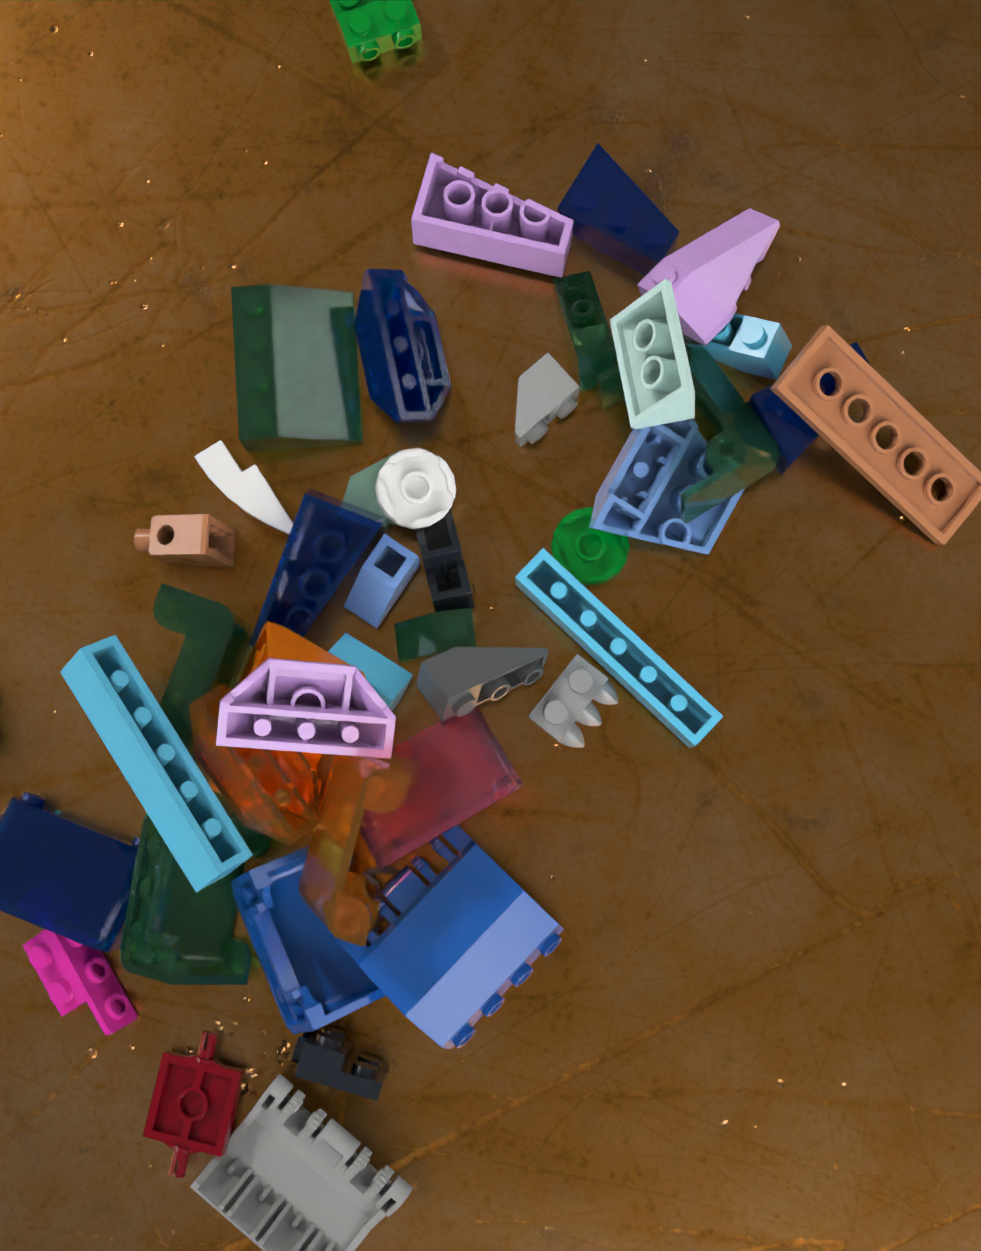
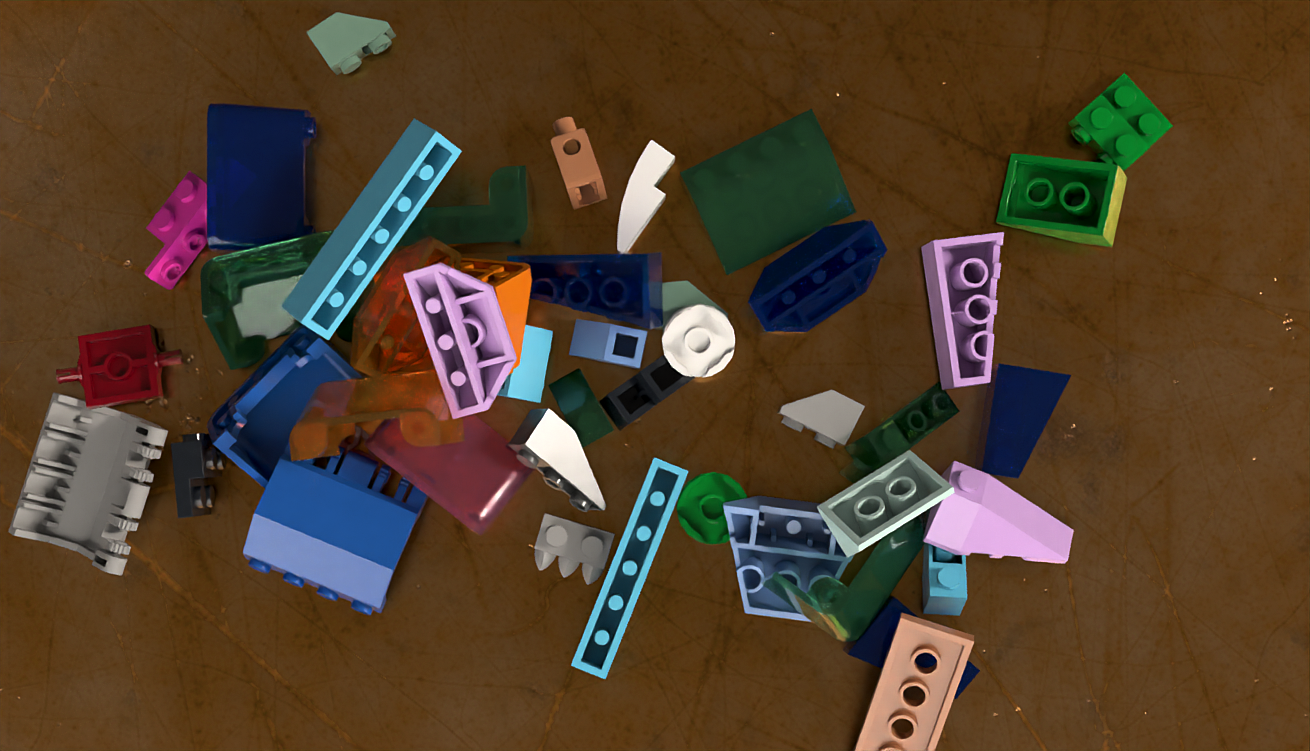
camera: 60 degrees right, 5 degrees up
none -> green slope [996,153,1127,247]

